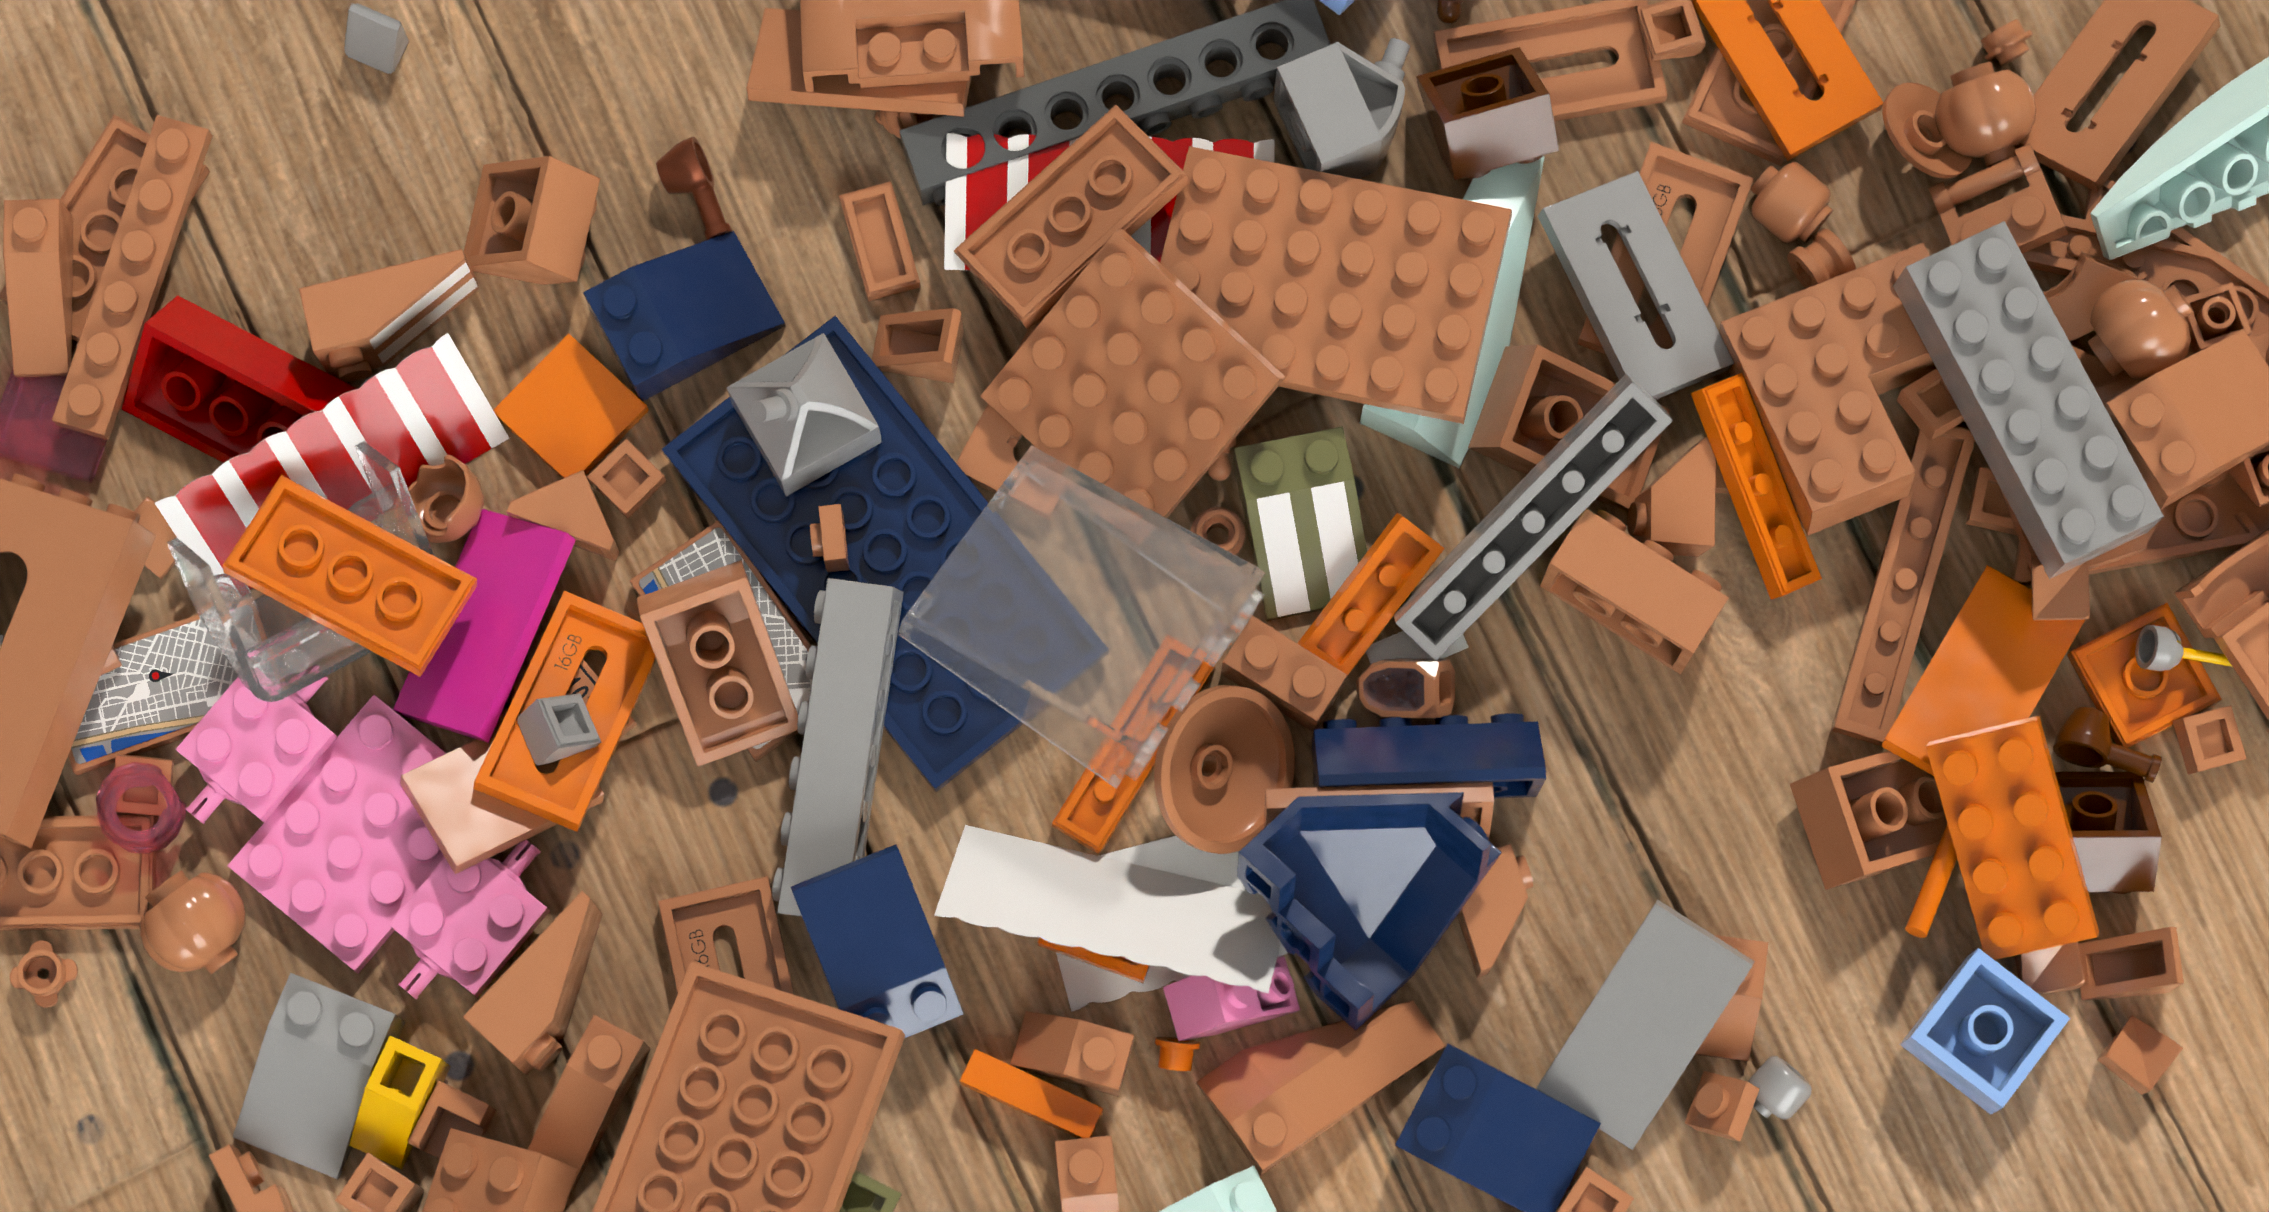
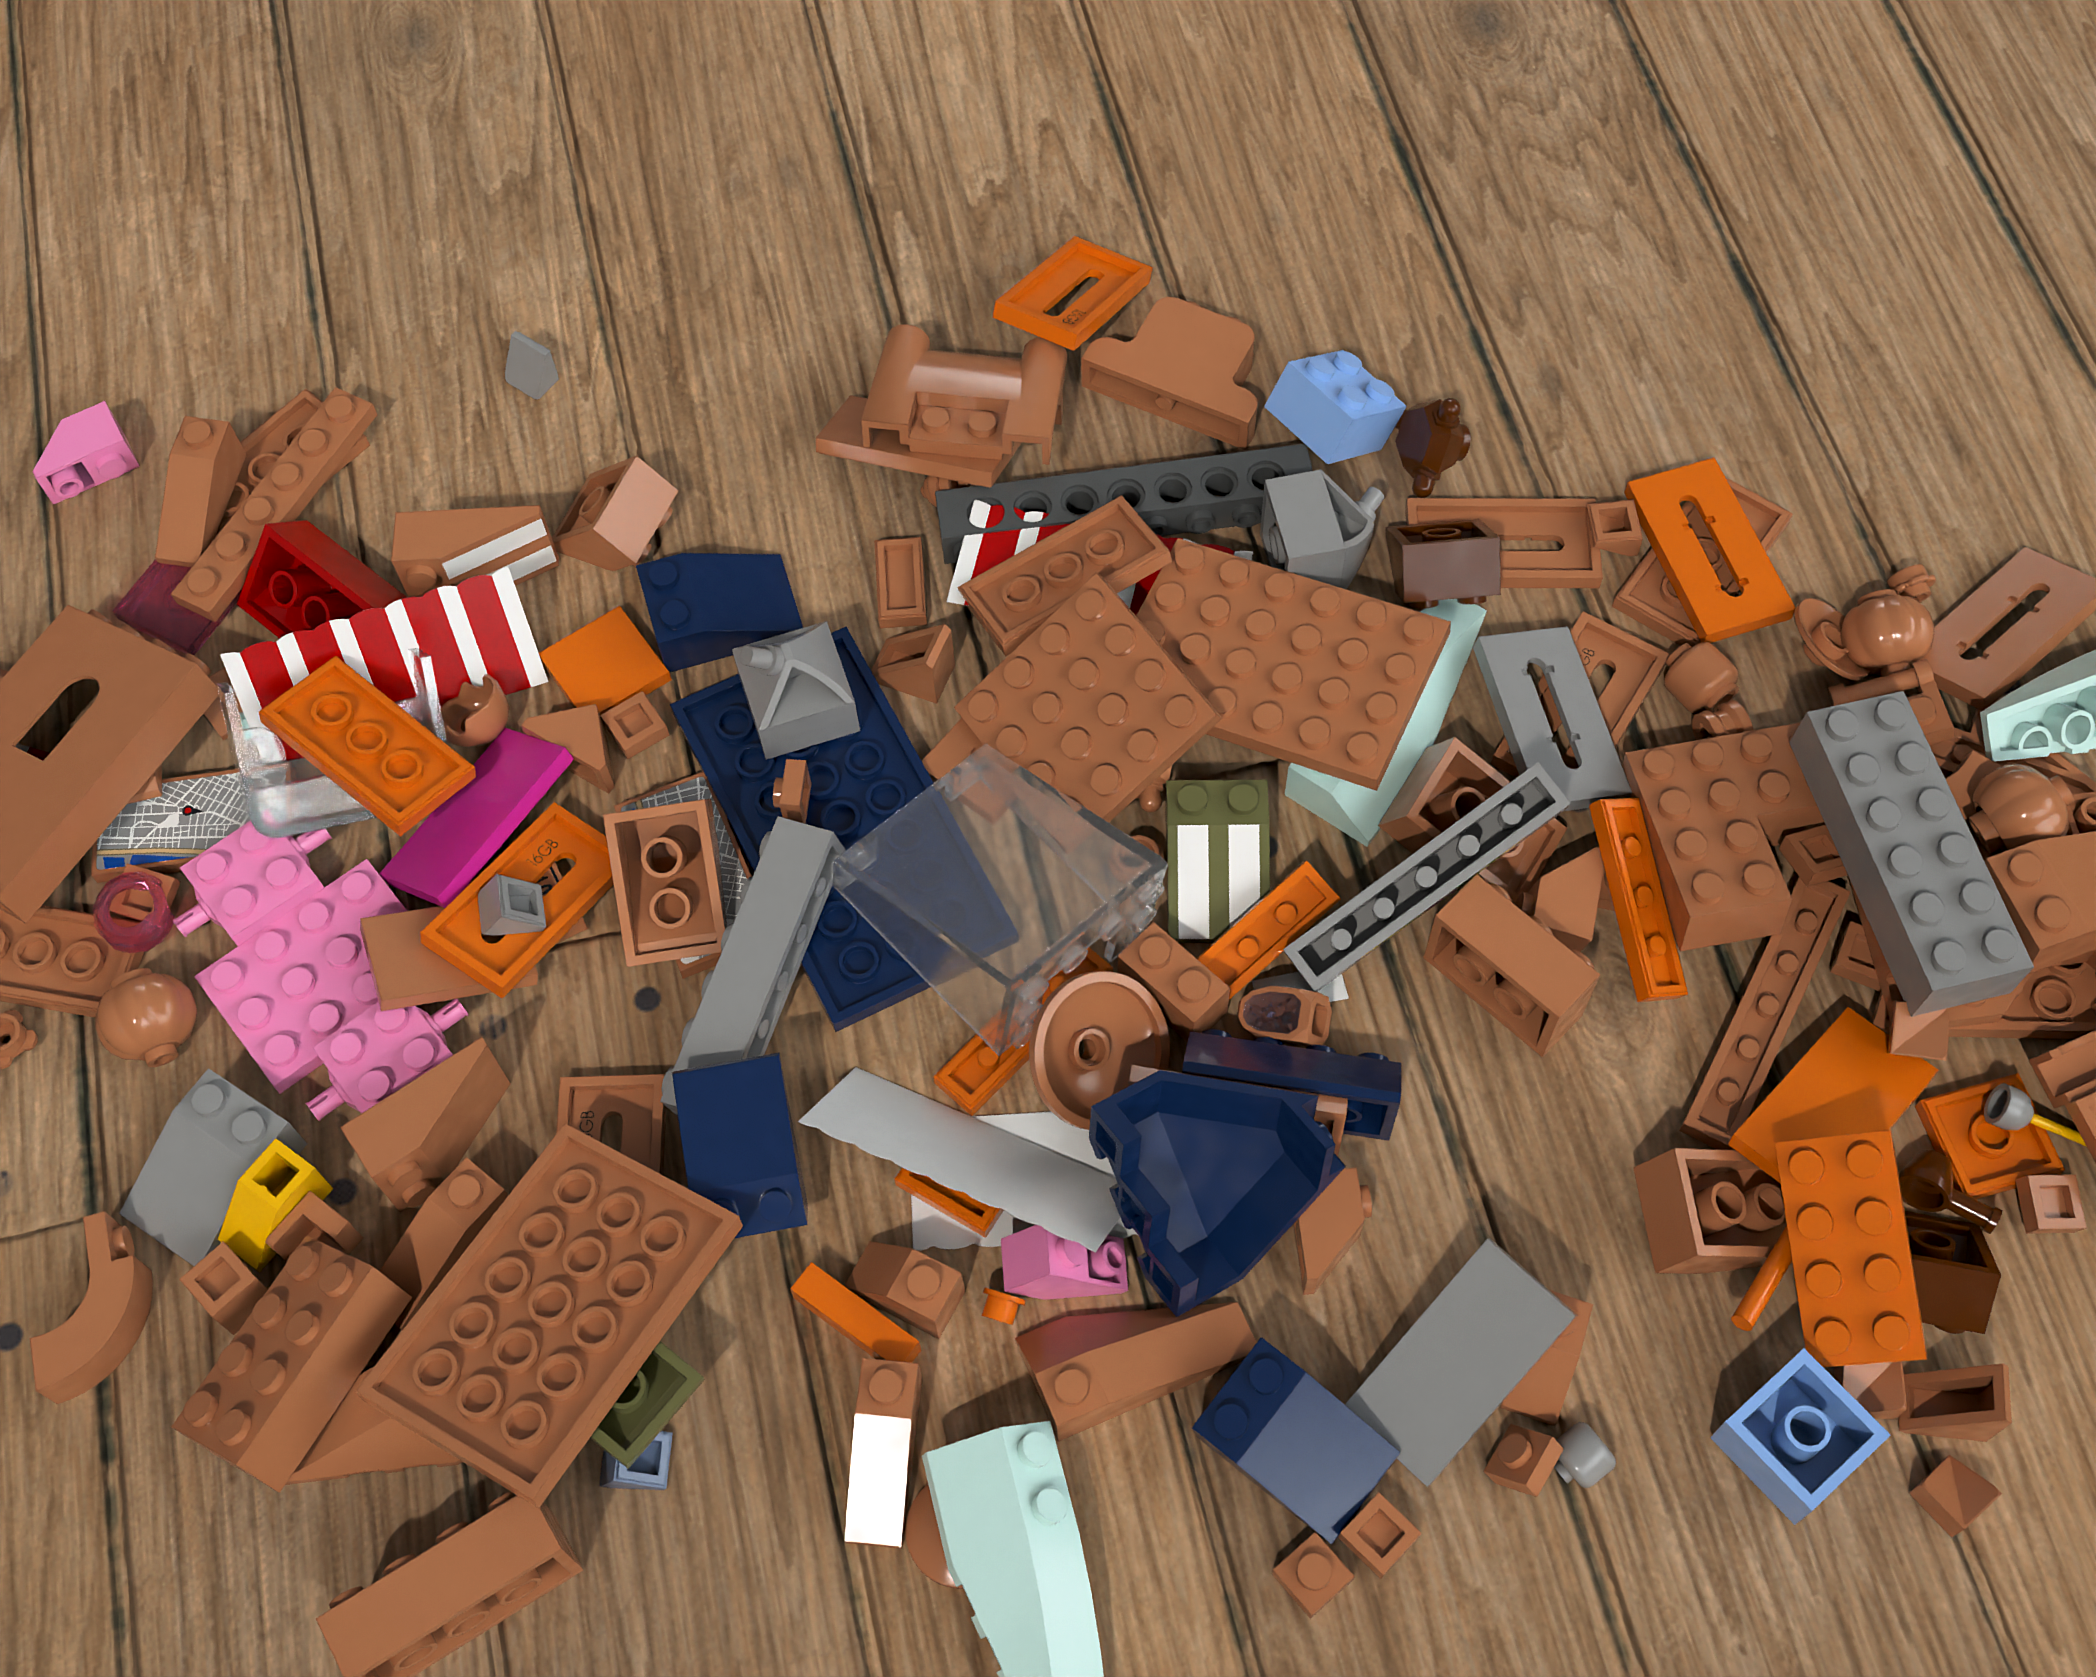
camera: 15 degrees right, 15 degrees down
copper bar [656,136,732,240] -> none

